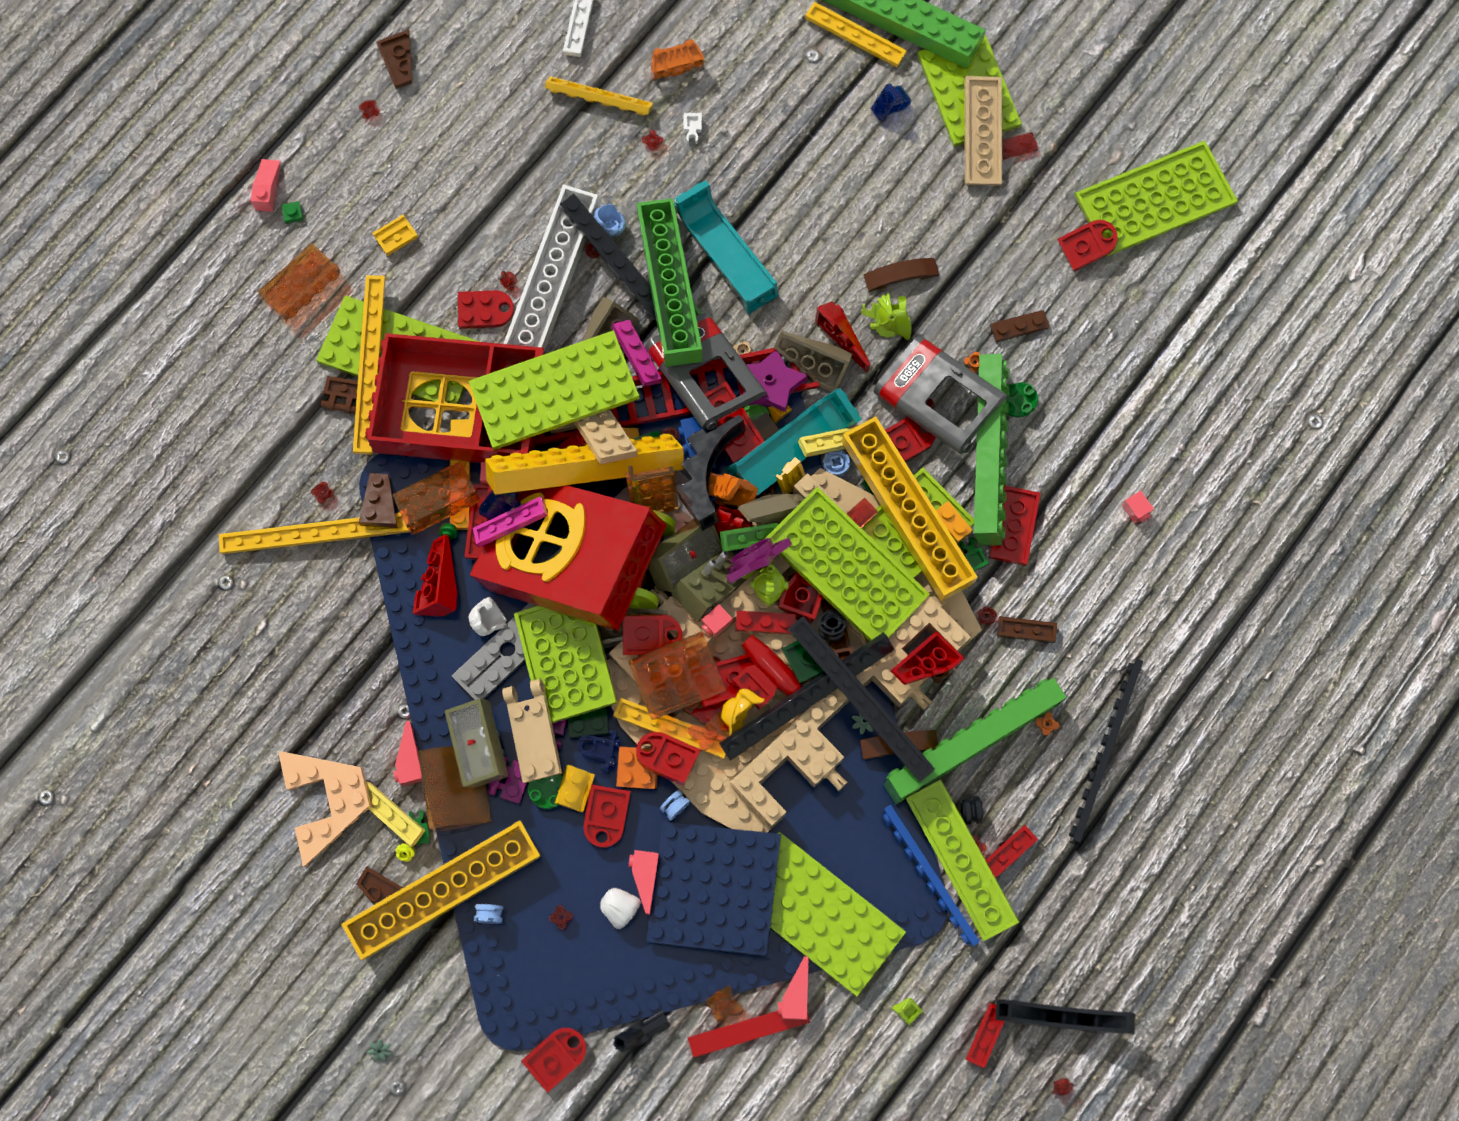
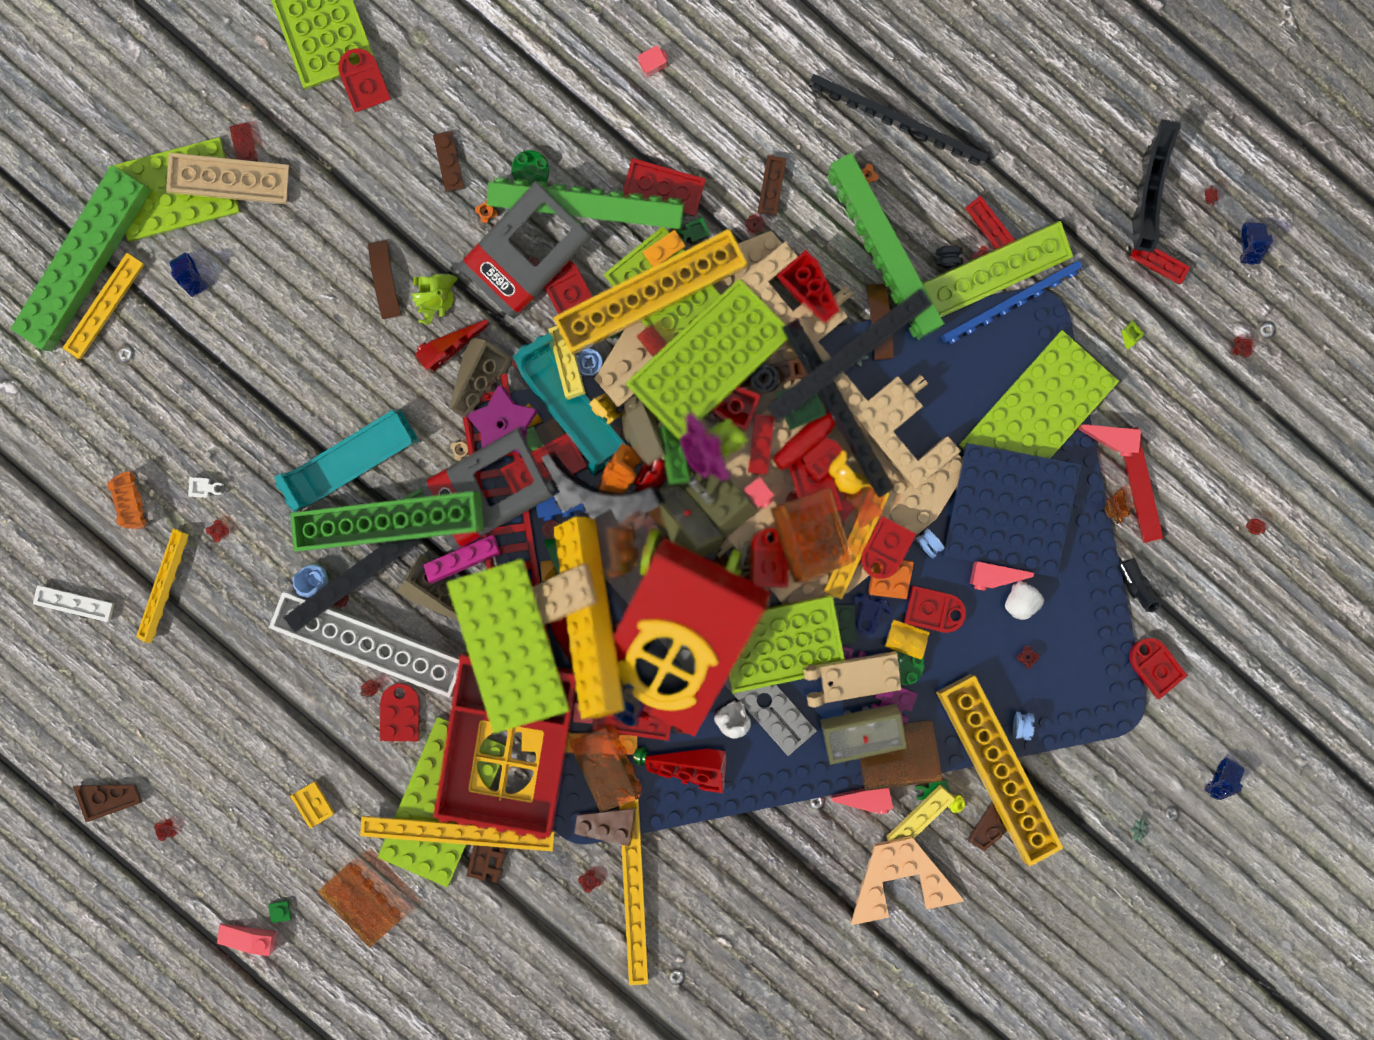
camera: 85 degrees left, 15 degrees up
dark pink plate [473,496,548,547] -> none

